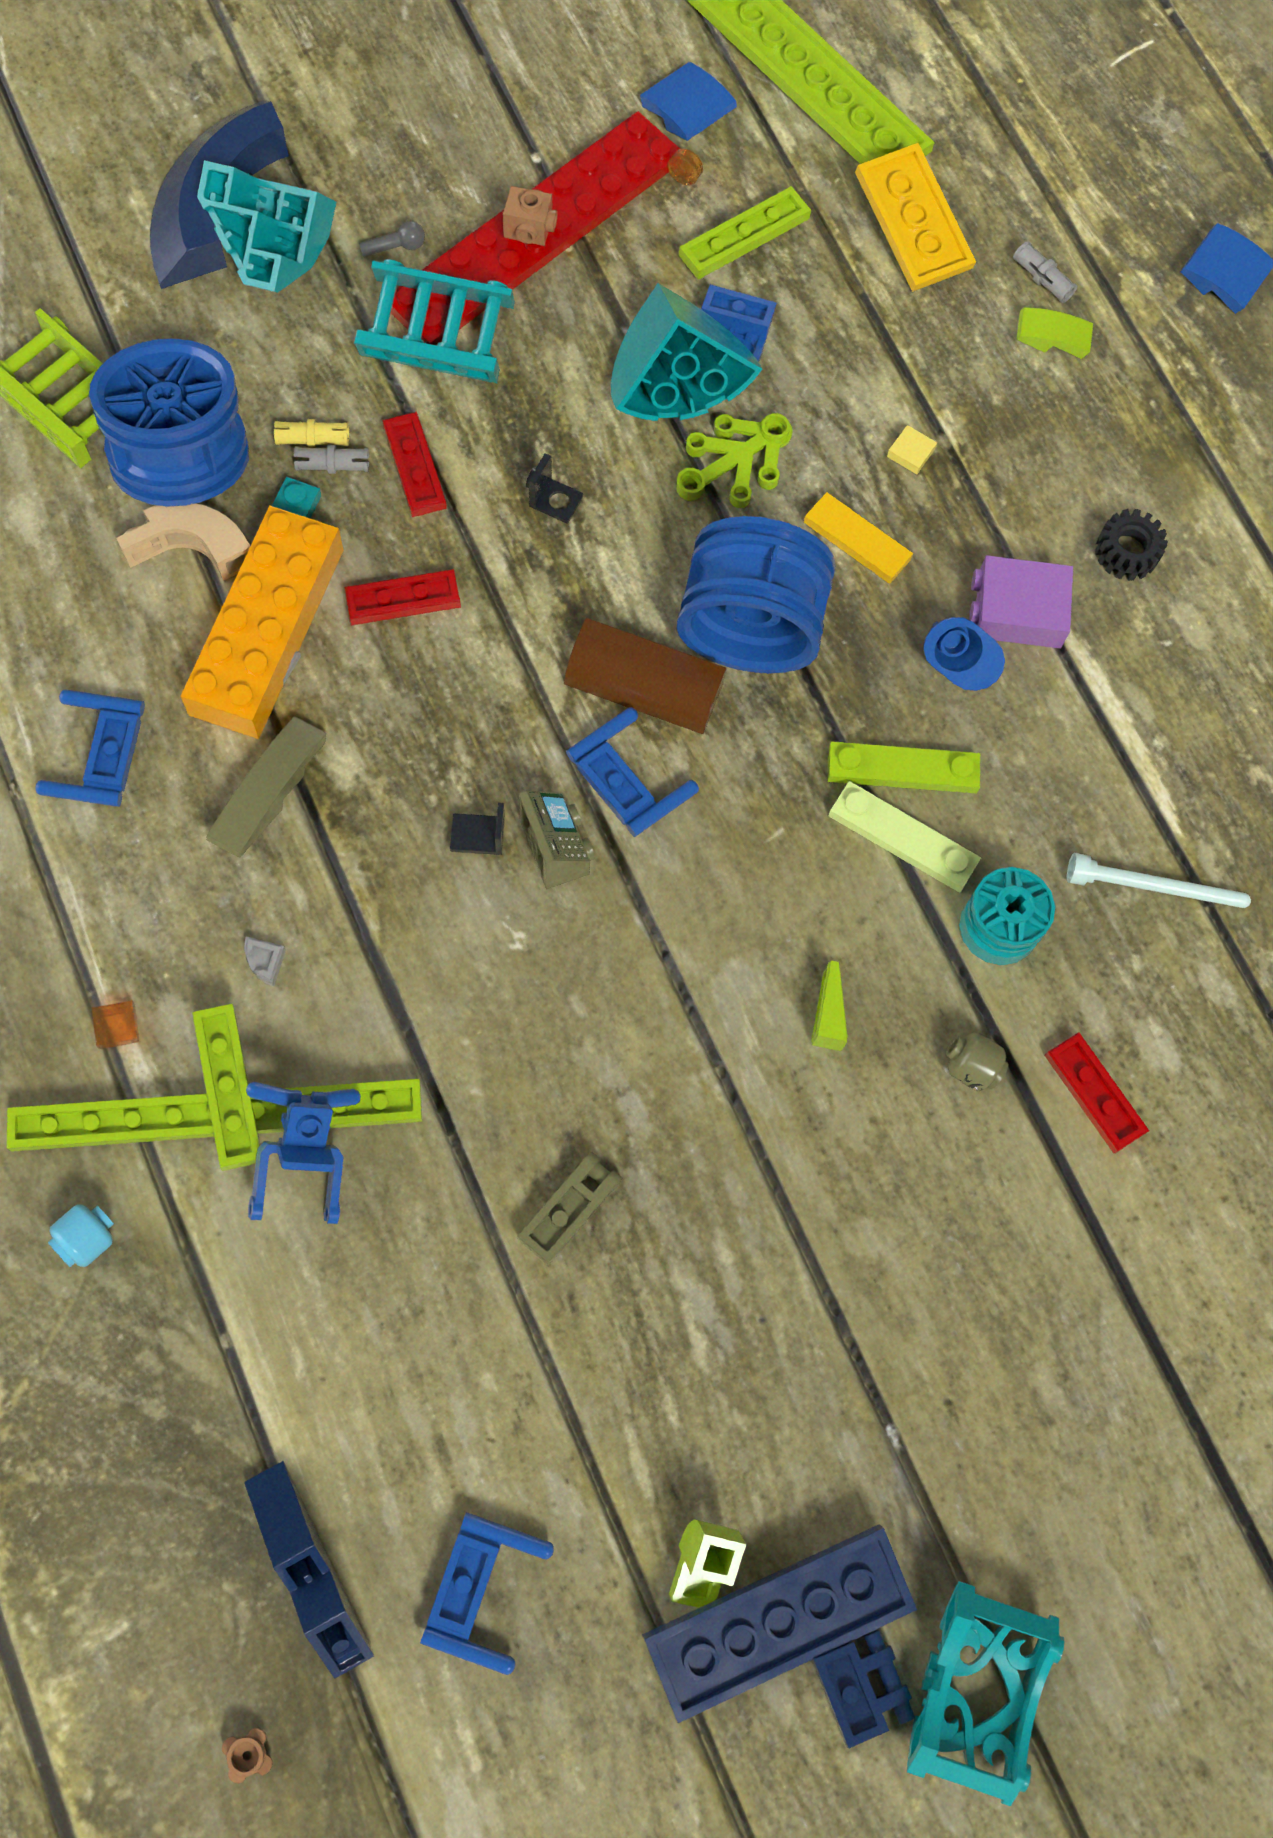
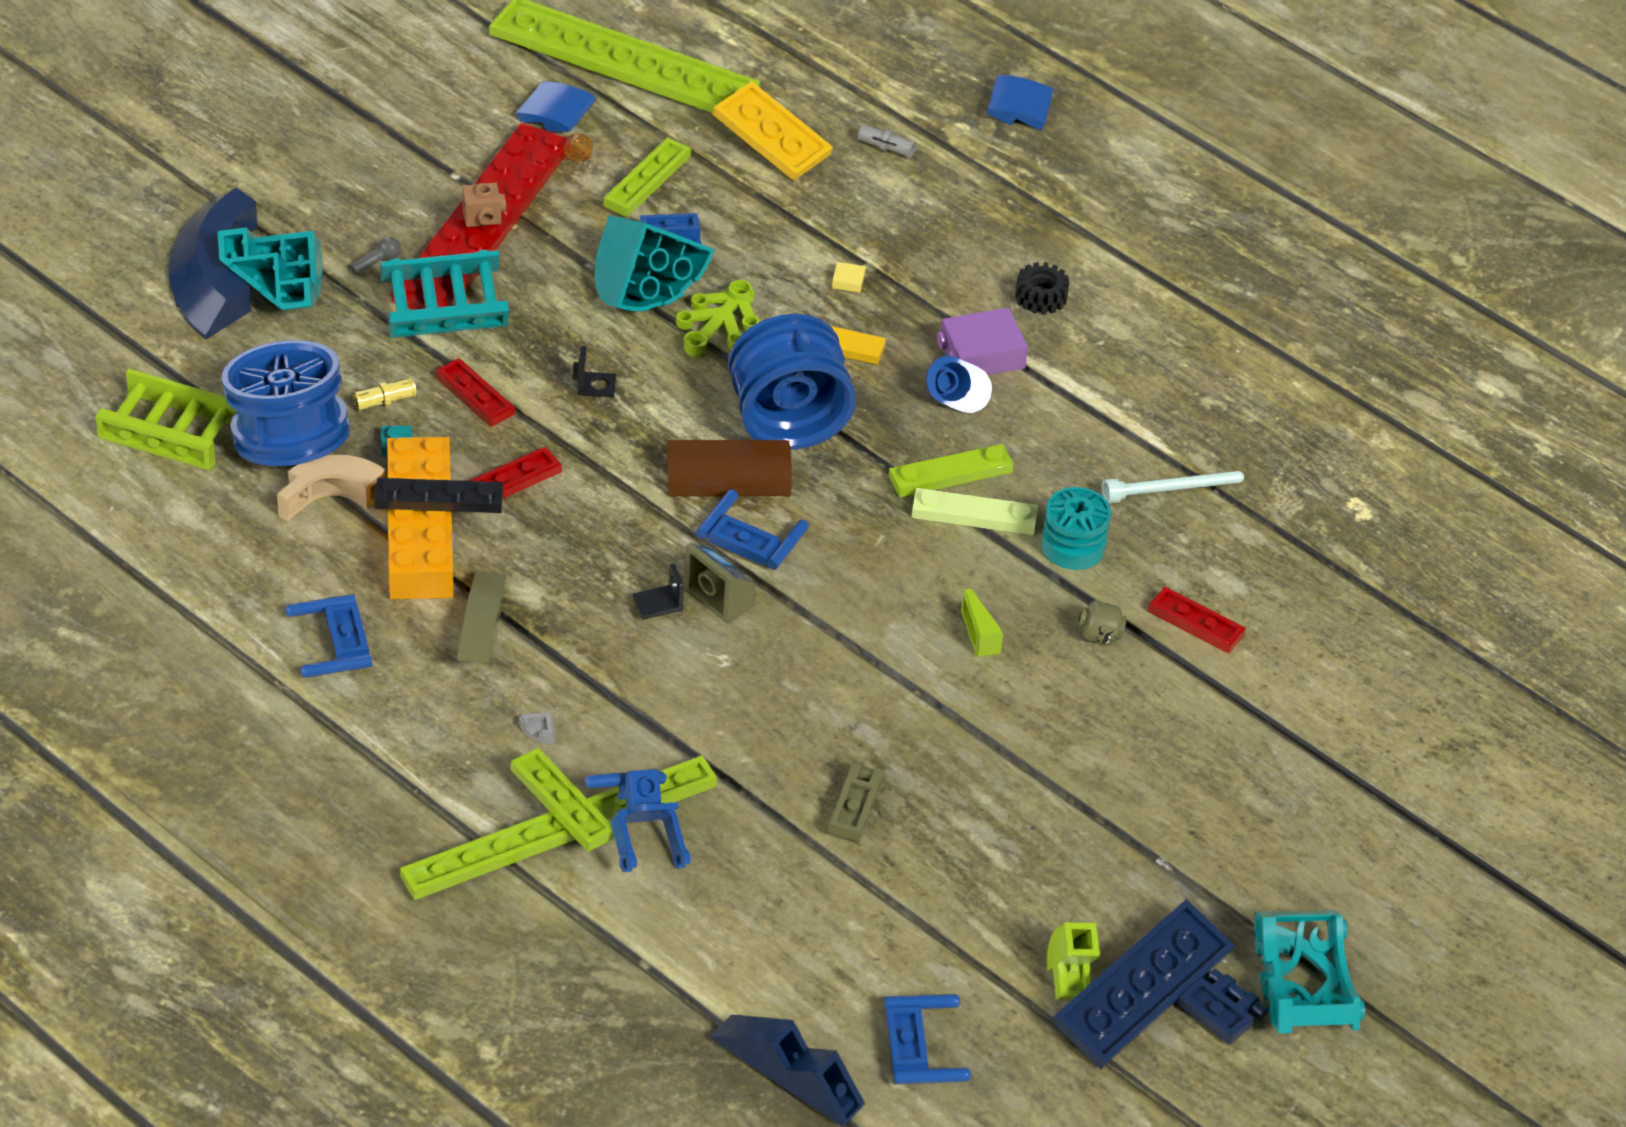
camera: 20 degrees left, 25 degrees down
medium azure head [48,1204,114,1267] -> none
clear orange tile [92,1000,140,1049] -> none
light grey pin [294,445,369,474] -> none
lime slope [1016,307,1093,359] -> none
none -> black plate [375,477,503,513]

